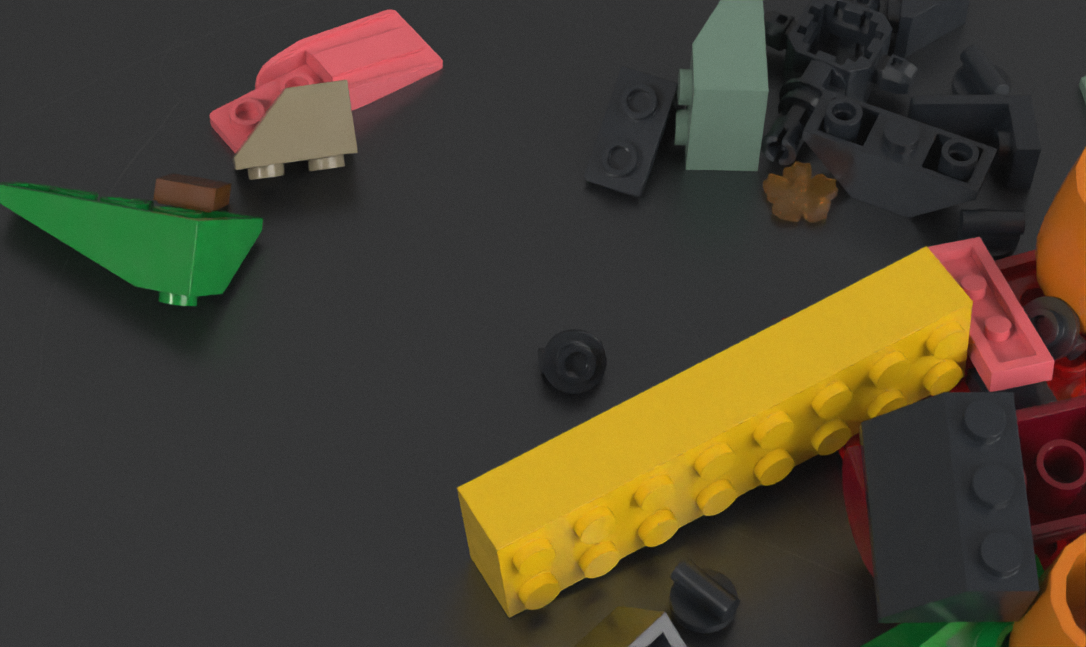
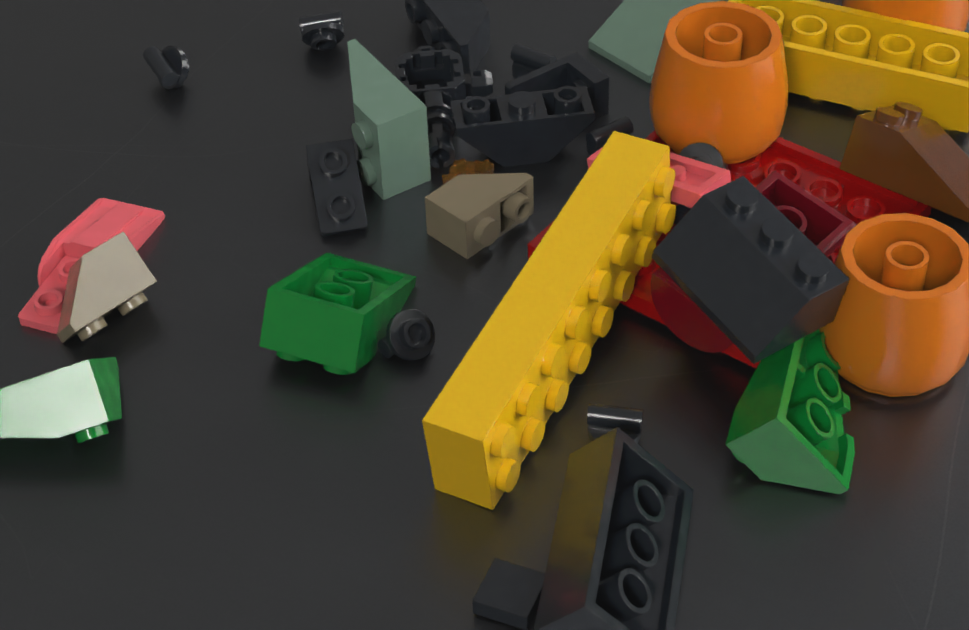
camera: 30 degrees left, 10 degrees down
reddish brown tile [153,173,232,212] -> none
none -> green slope [259,252,417,375]
none -> dark tan slope [425,173,534,259]

